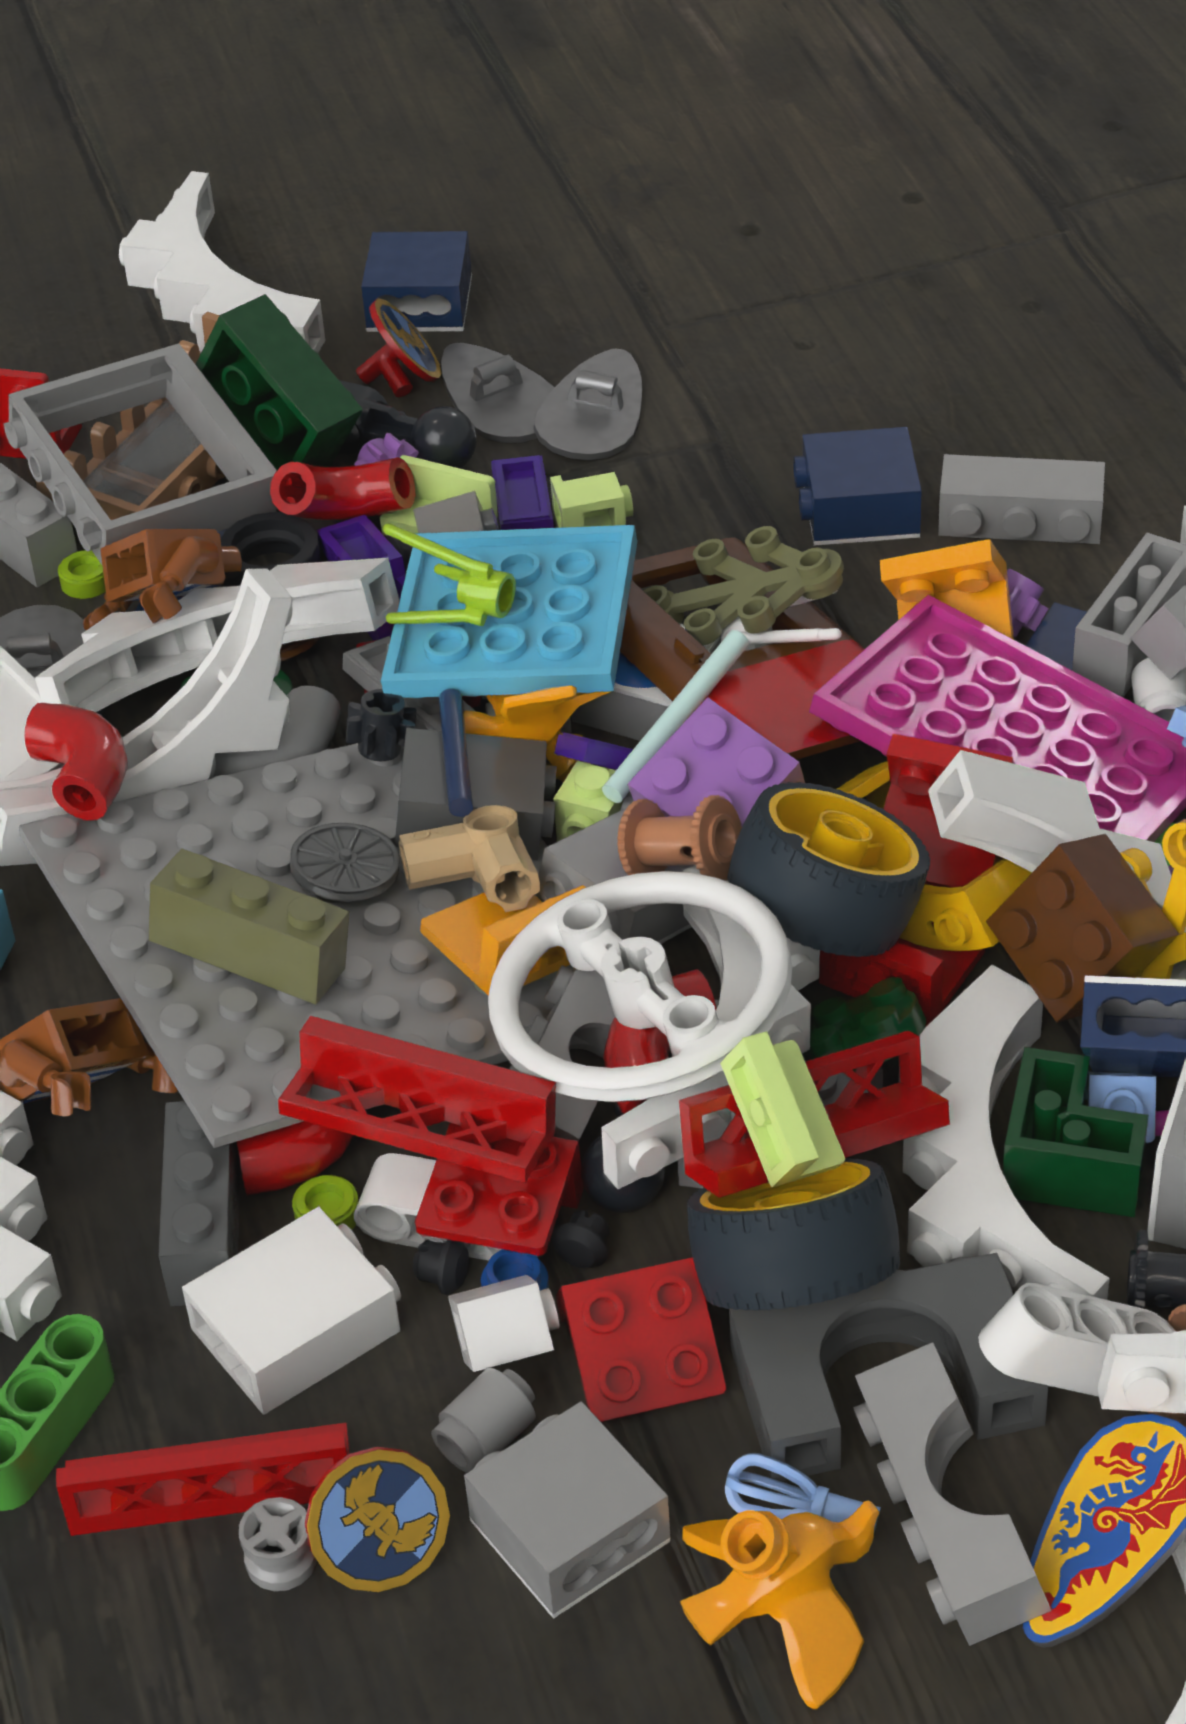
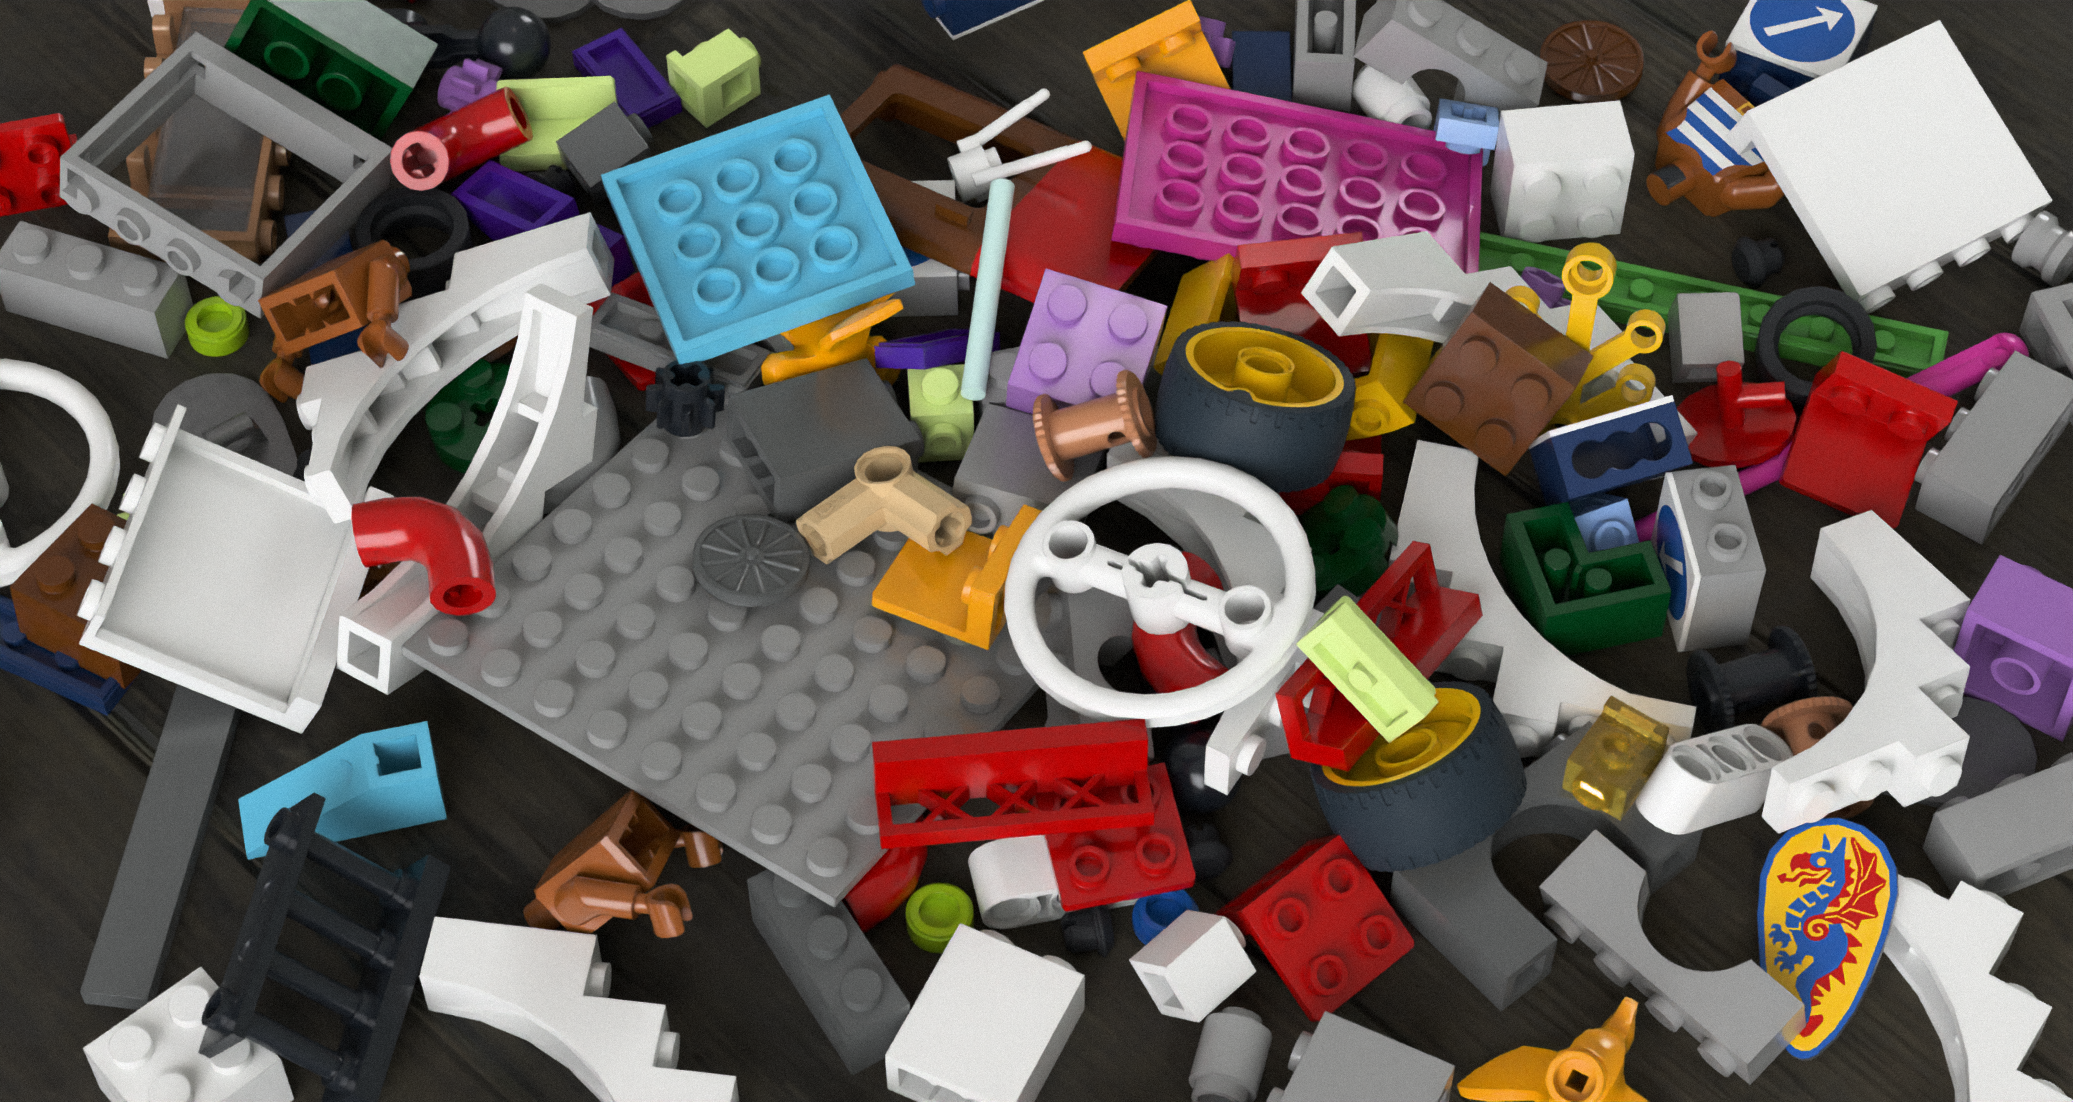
camera: 30 degrees left, 10 degrees up
olive brick [149,848,350,1005] -> none
lime plant [383,523,516,626] -> none
dark blue bar [439,689,473,817] -> none
olive plant [643,526,844,646] -> none
light blue piece [725,1453,881,1532] -> none
none -> clear yellow brick [1562,696,1670,821]

